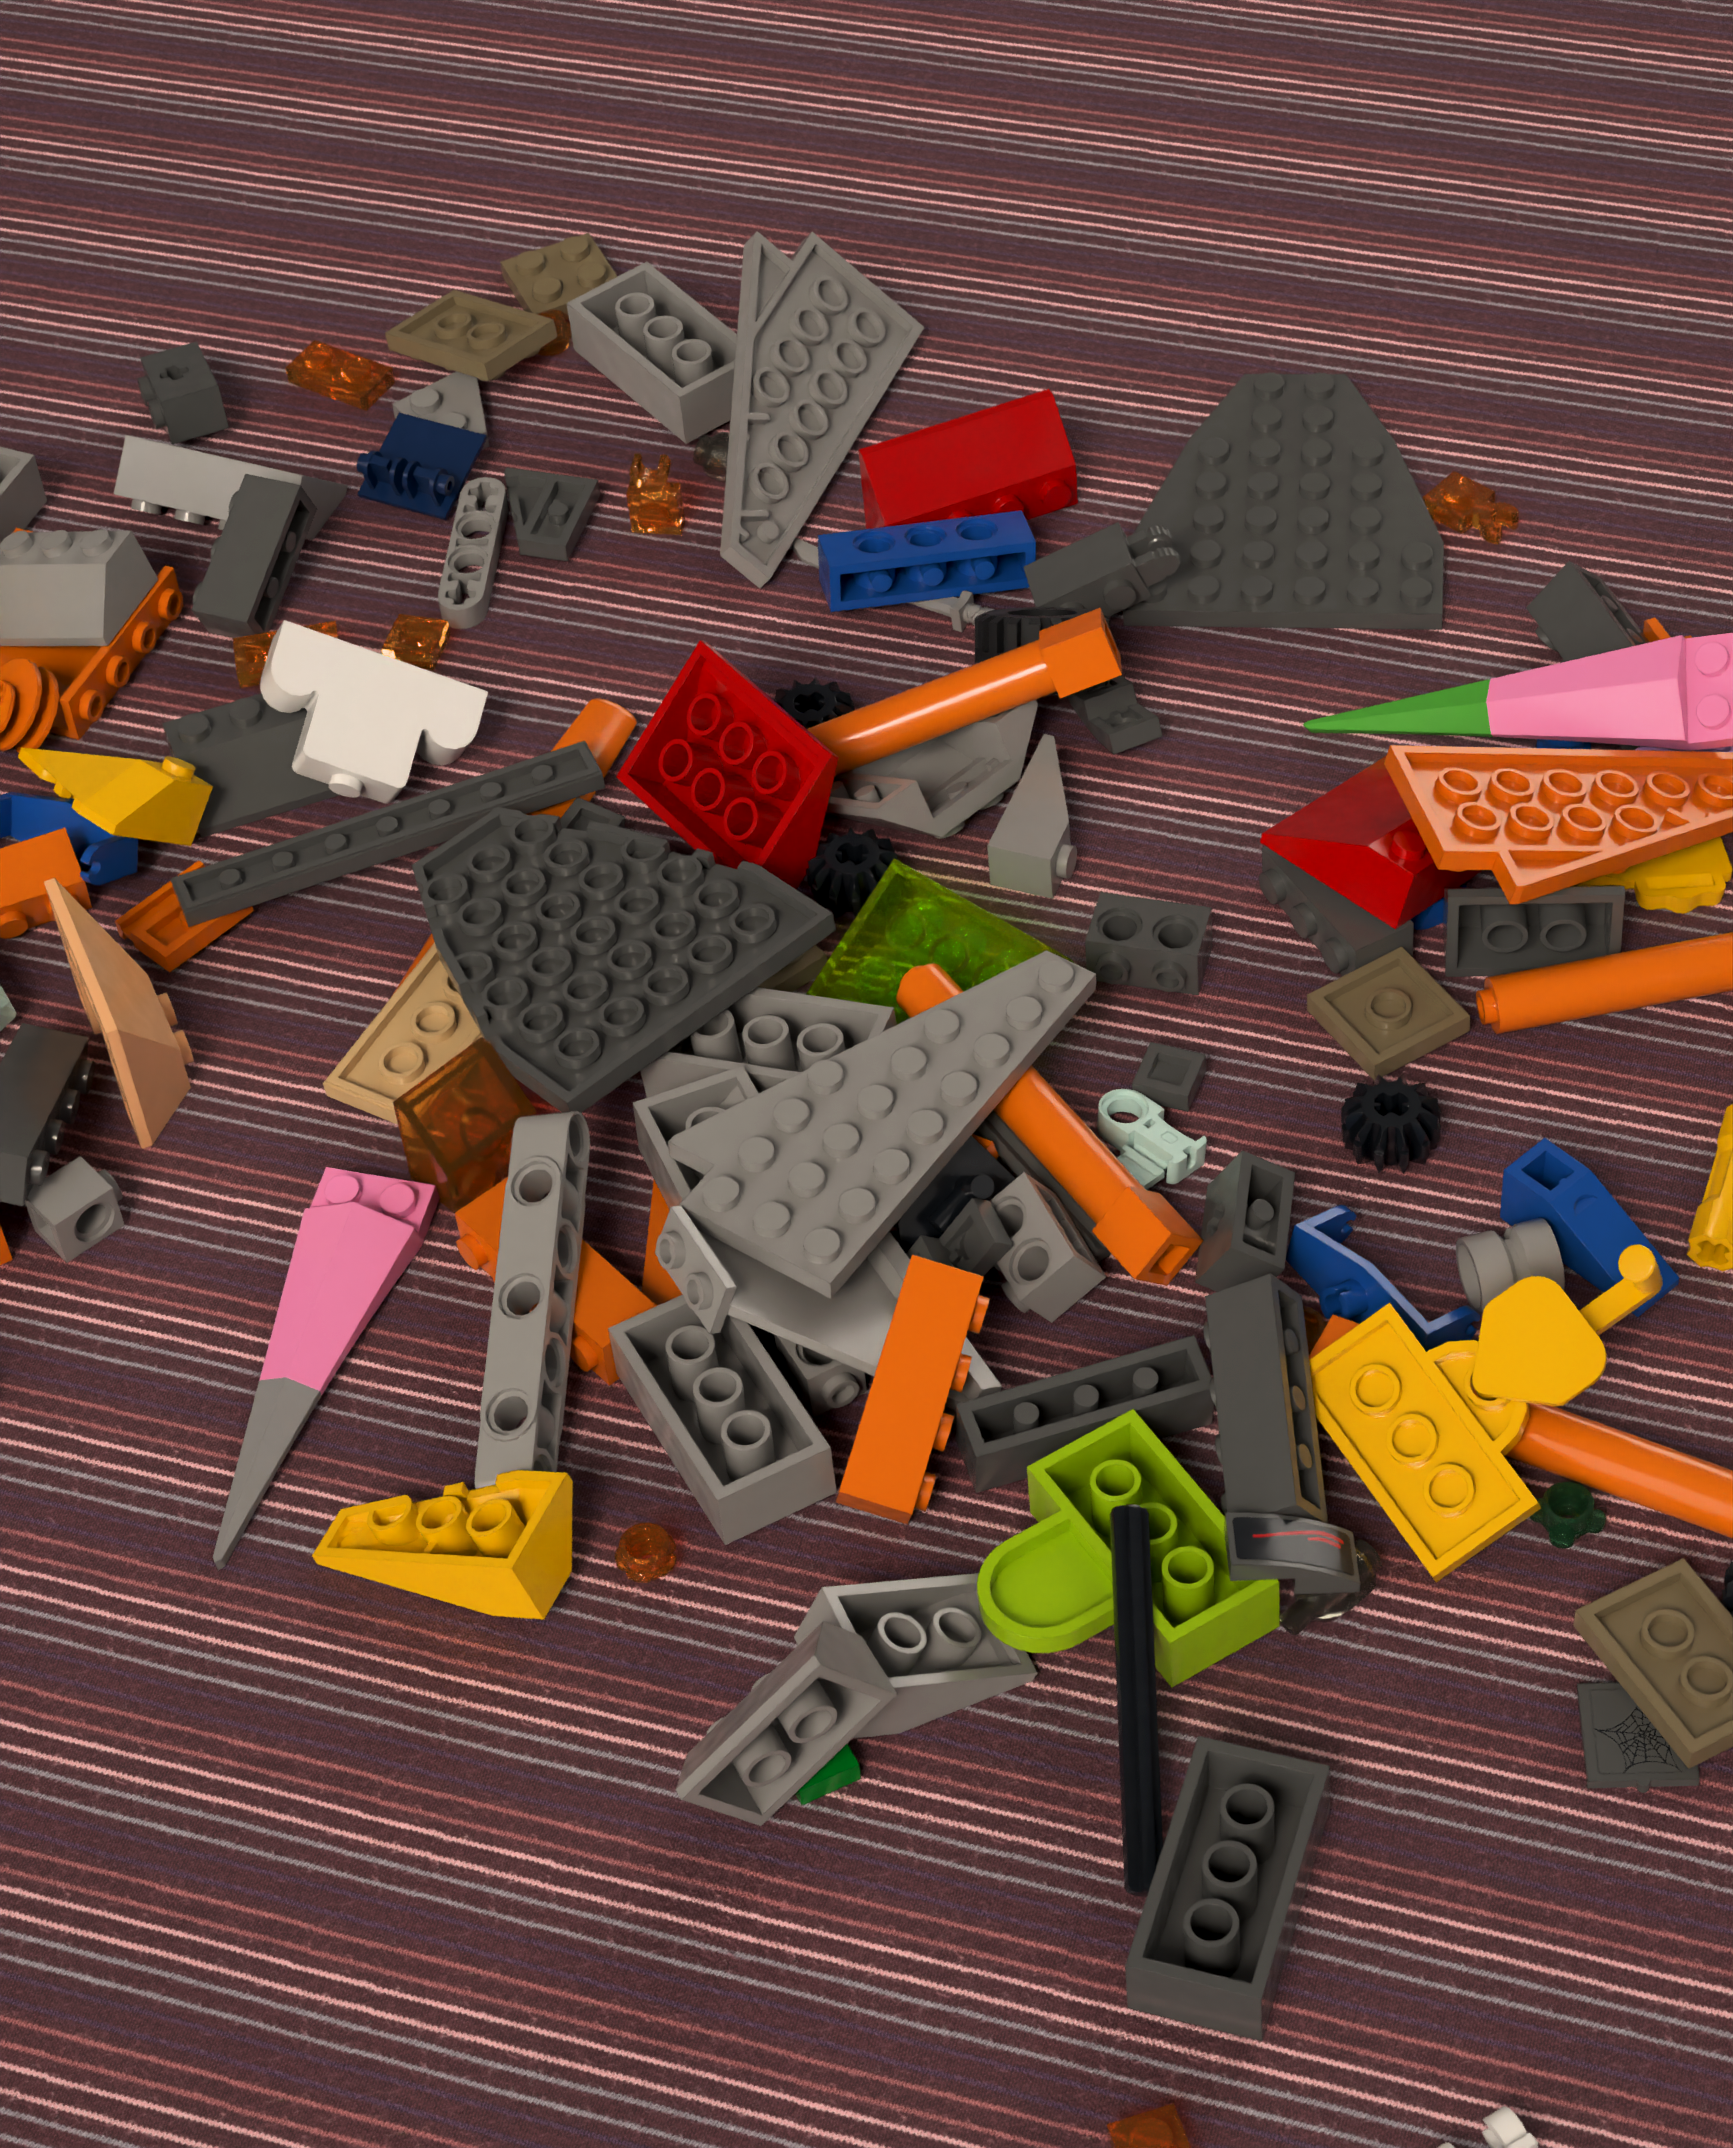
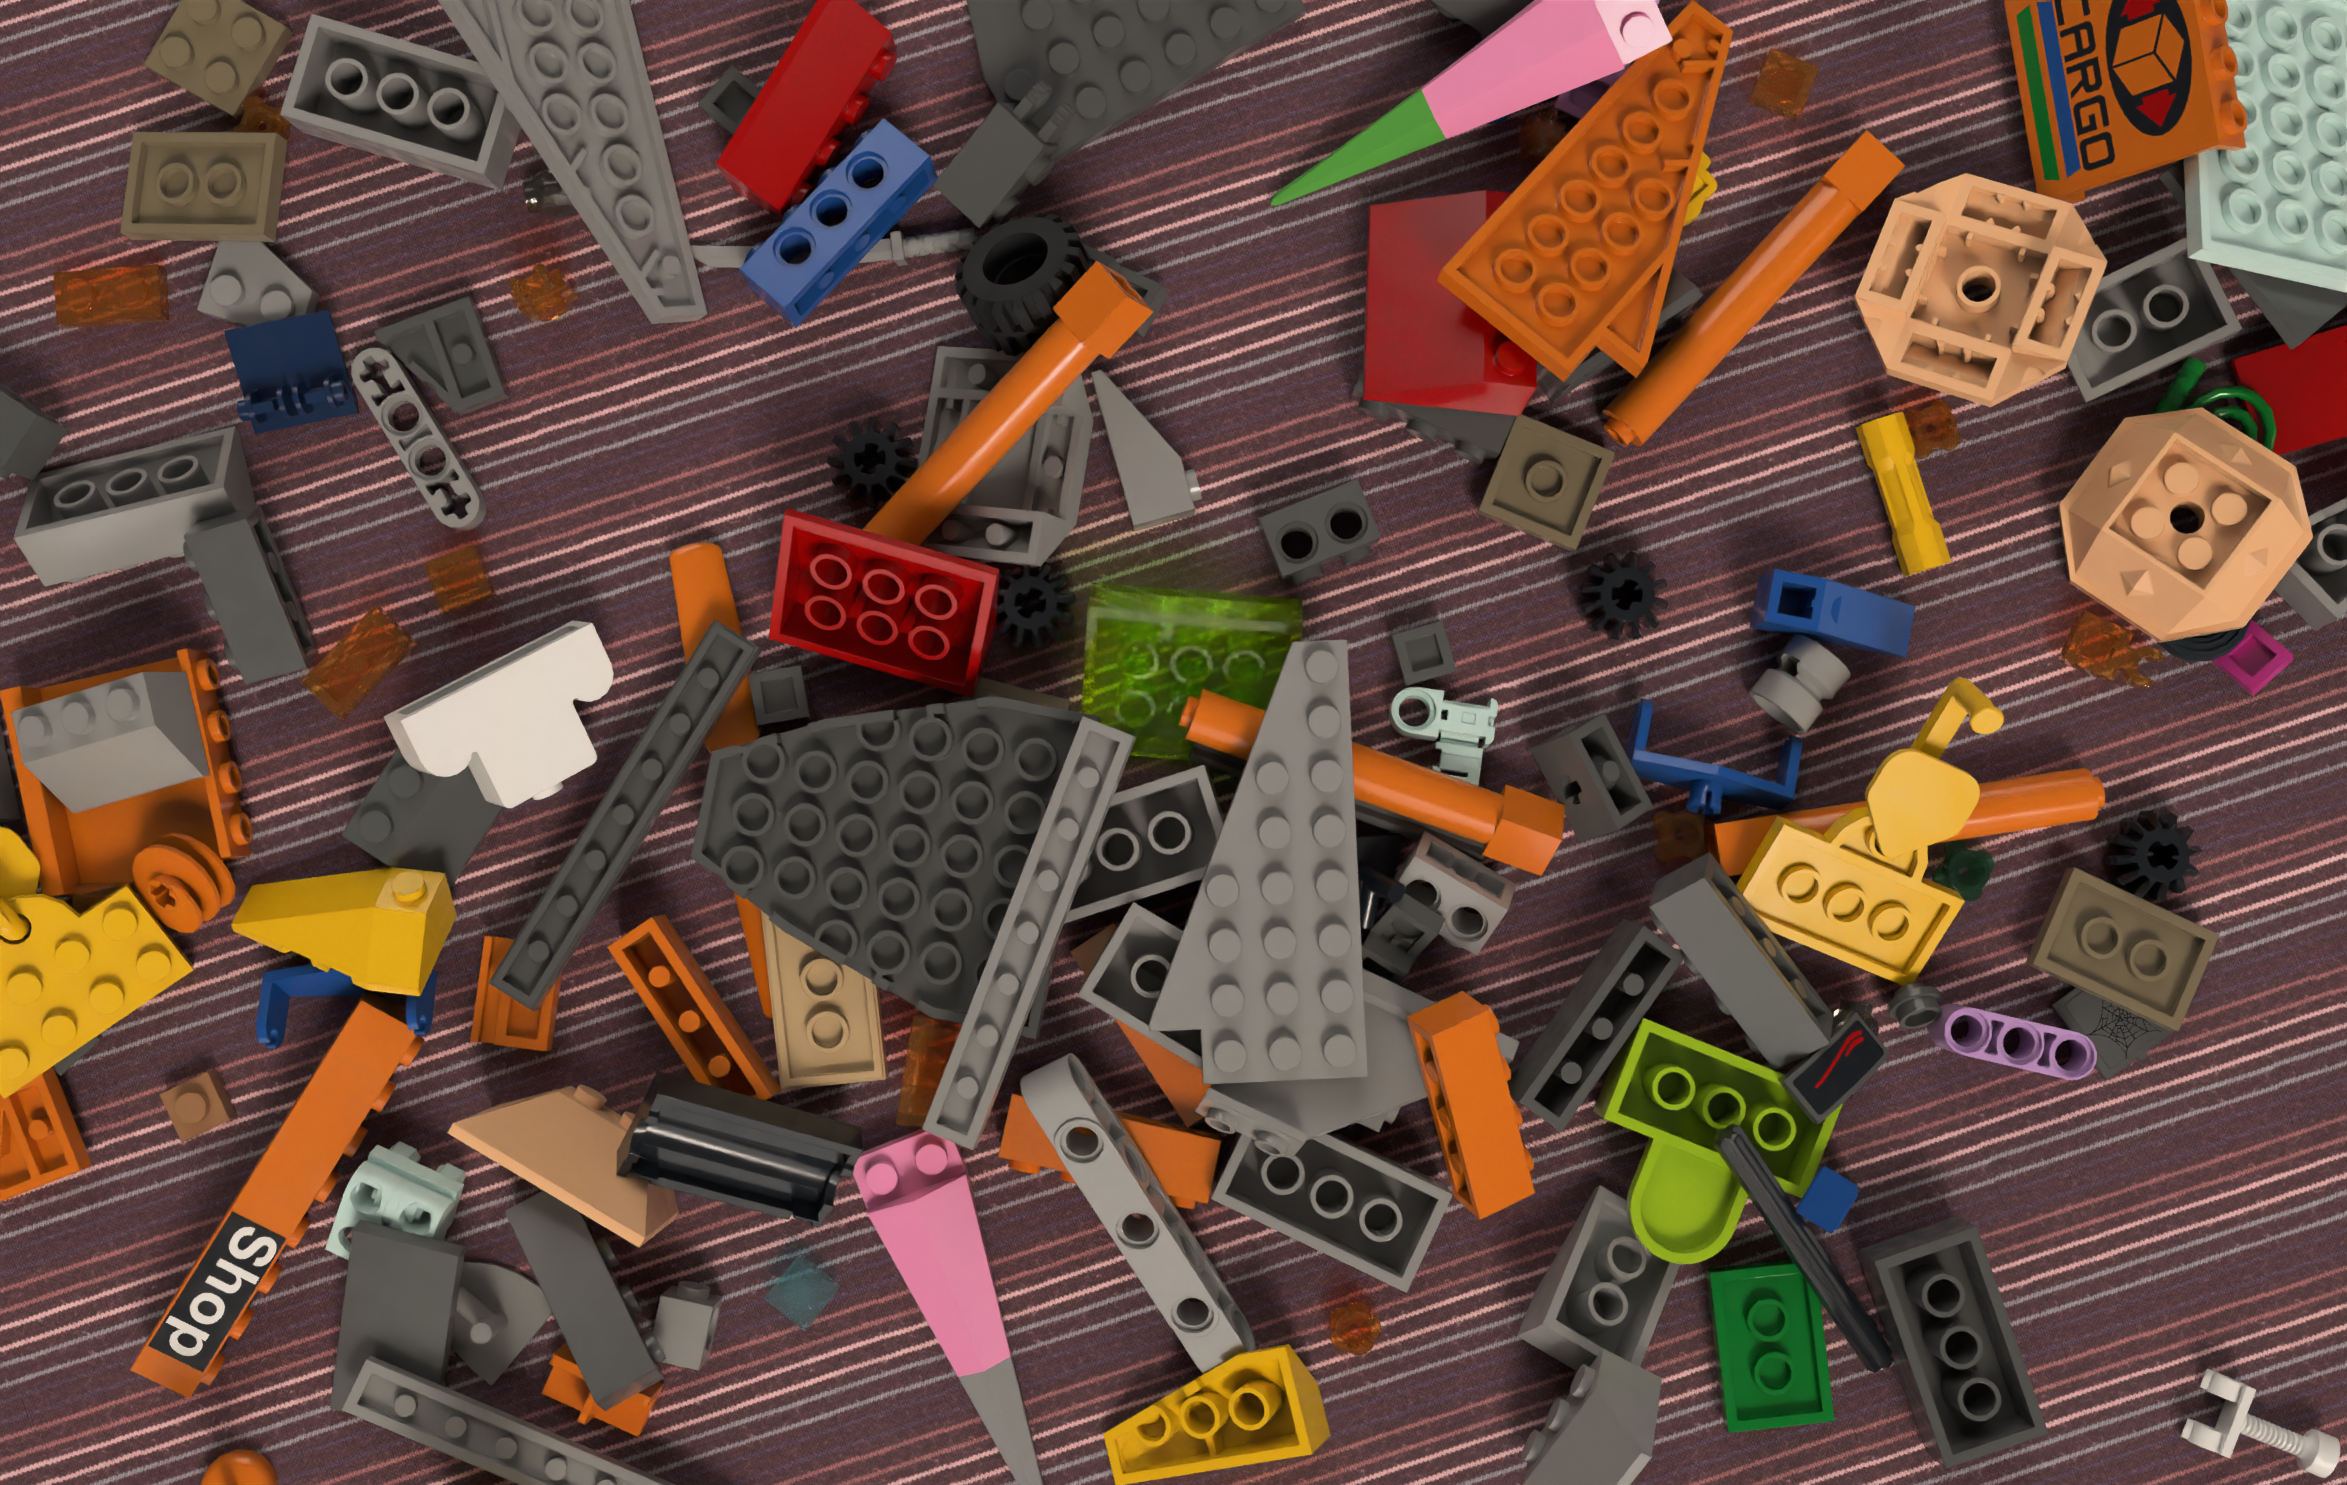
camera: 40 degrees left, 40 degrees up
none -> orange brick [607,915,781,1101]
none -> black gear [616,1071,863,1228]
none -> clear light blue plate [764,1253,841,1331]
none -> light grey plate [922,716,1136,1150]
none -> green plate [1705,1259,1835,1433]
none -> blue slope [1796,1166,1859,1234]
none -> dark grey plate [1887,983,1942,1029]
none -> lavender beam [1928,1004,2097,1080]

